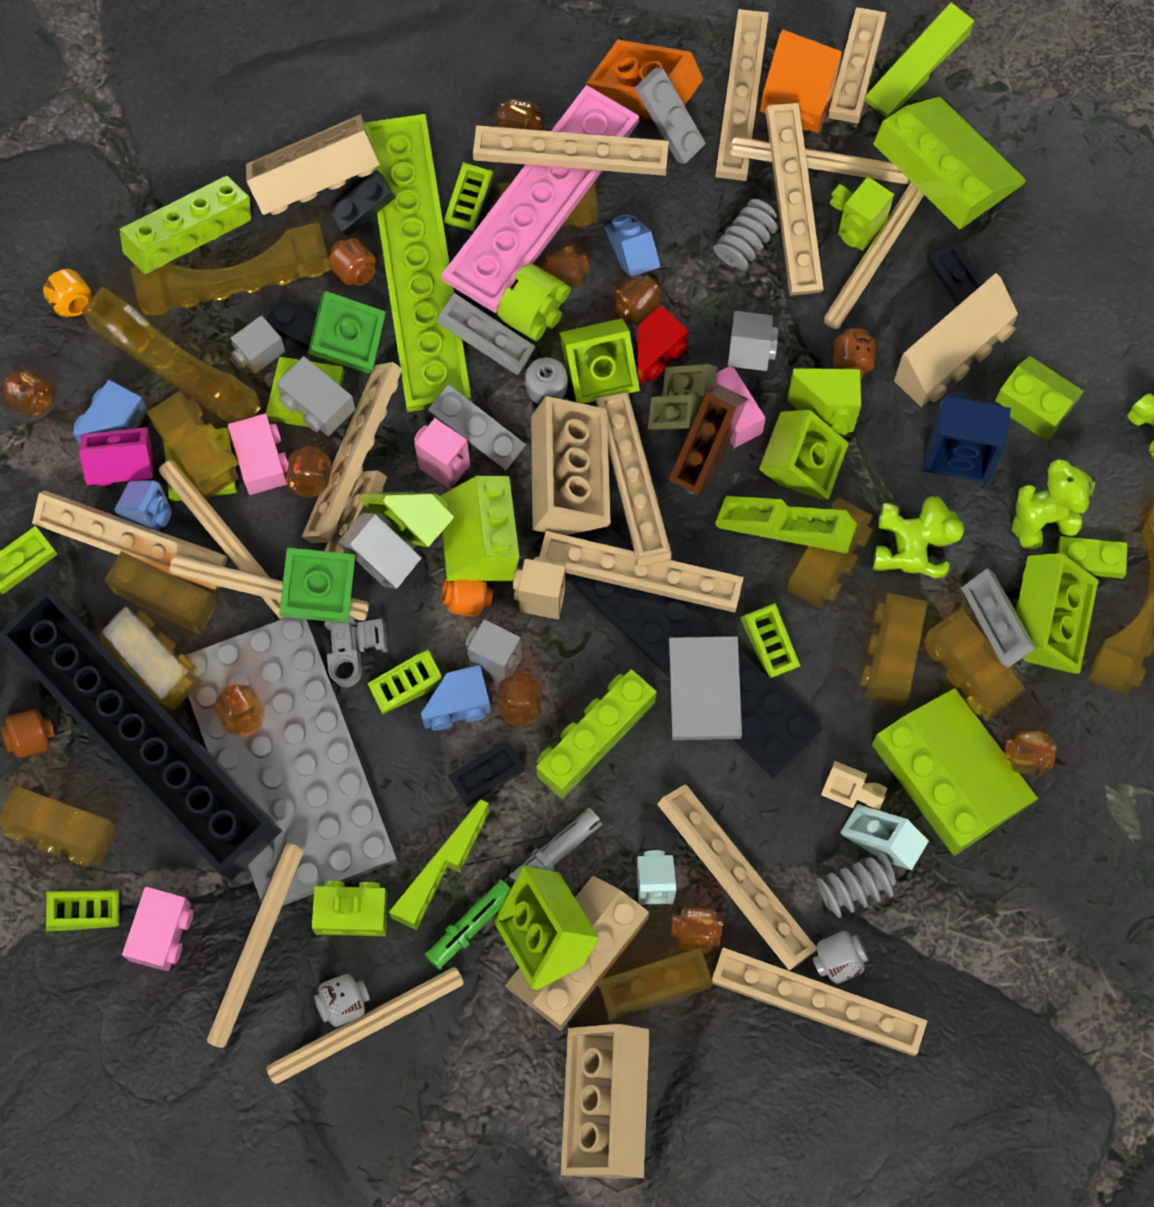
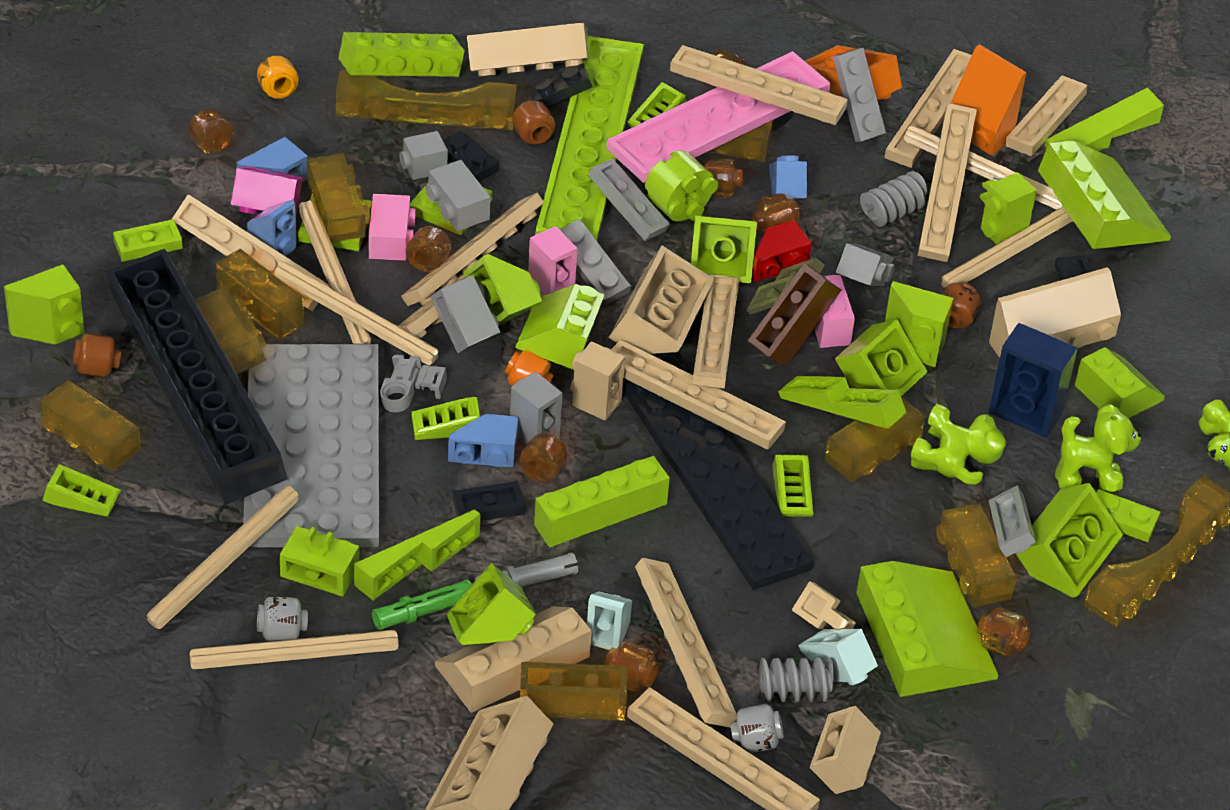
camera: 15 degrees right, 25 degrees down
clear yellow arch [82,287,261,424] -> none
bright pink brick [122,887,194,972] -> none
clear orange head [214,684,265,737] -> none
bright green plate [279,548,355,623] -> none
bright green plate [308,291,386,374] -> none
light grey head [525,357,568,404] -> none
light grey tile [669,637,742,740] -> none
clear yellow brick [860,593,928,706] -> none
none -> tan brick [810,706,881,794]

